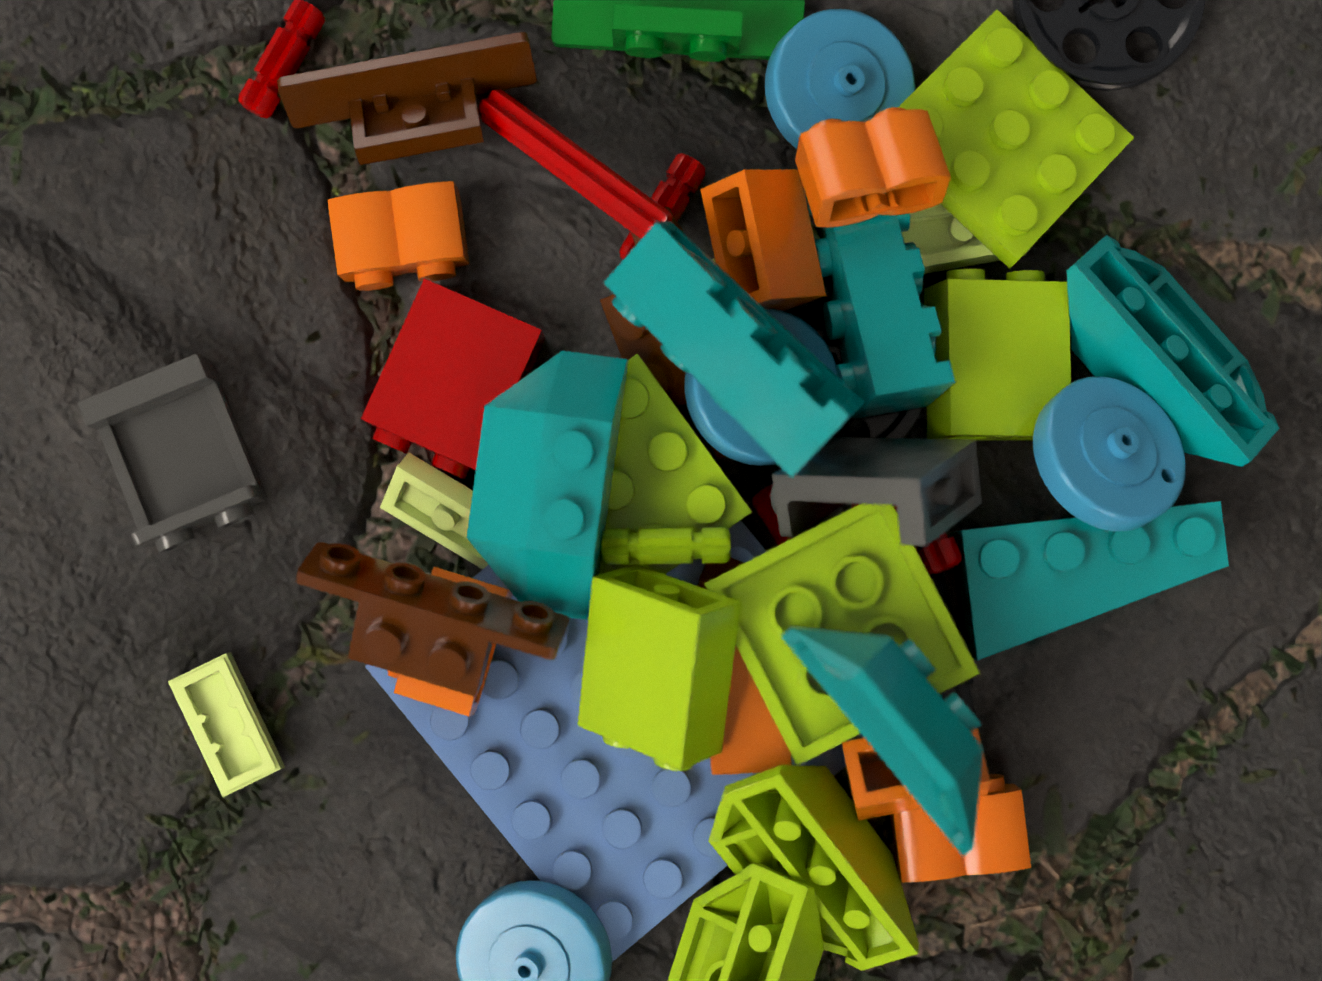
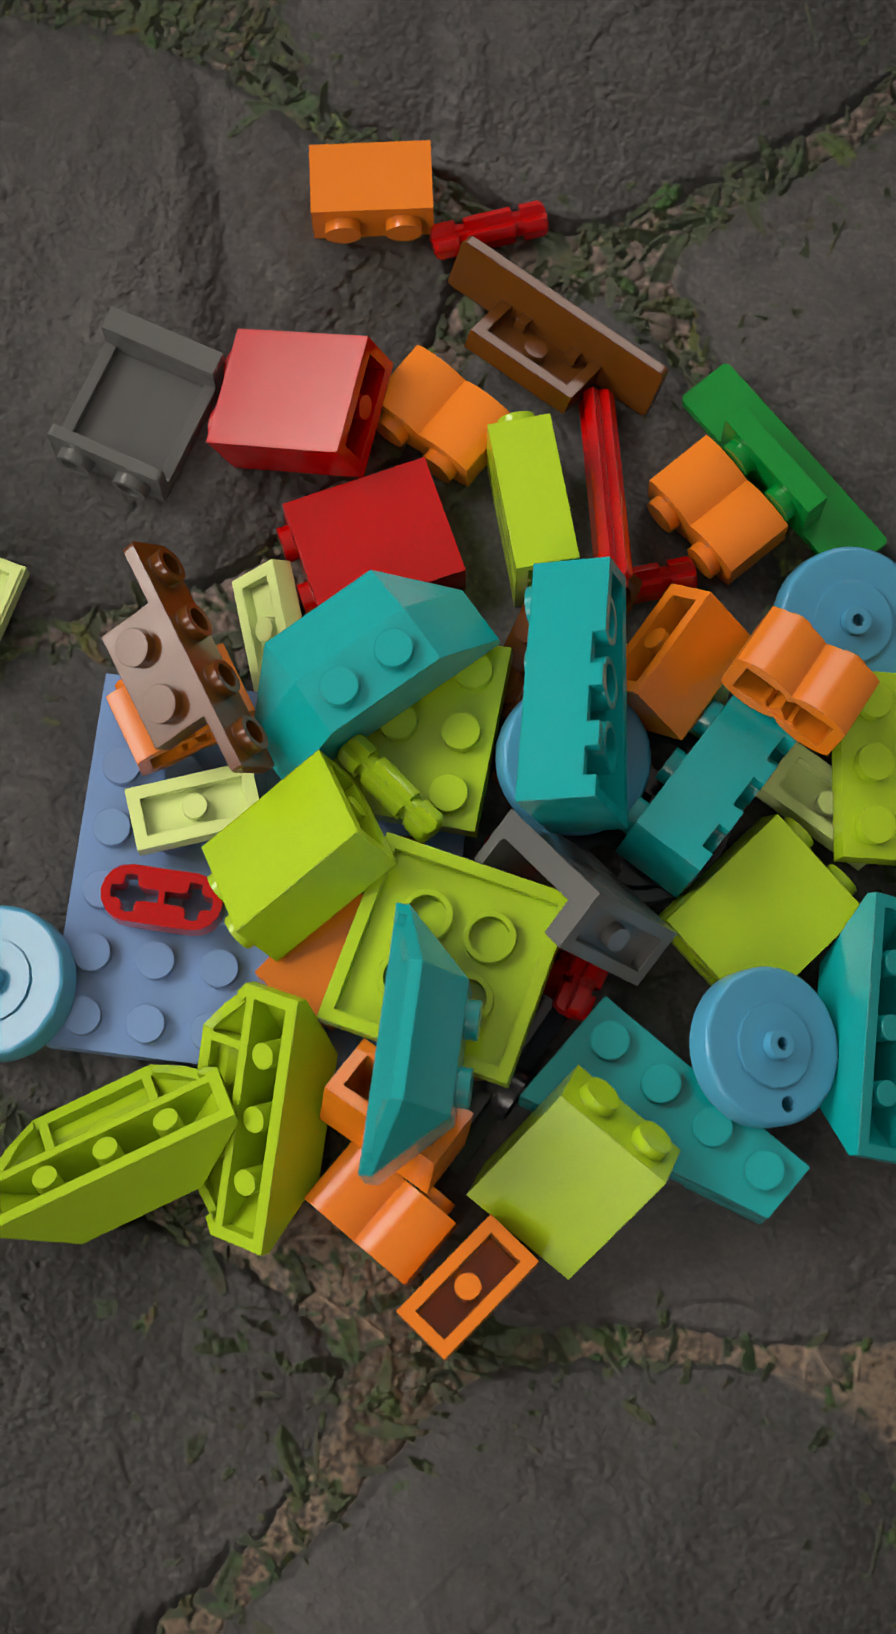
camera: 50 degrees right, 10 degrees down
none -> red beam [100,864,225,936]
none -> yellowish green plate [124,766,260,856]
none -> brick [206,329,394,478]
none -> orange brick [309,140,434,244]
none -> orange brick [396,1214,539,1362]
none -> lime brick [466,1065,681,1280]
none -> lime brick [487,411,580,607]
none -> orange brick [647,435,788,585]

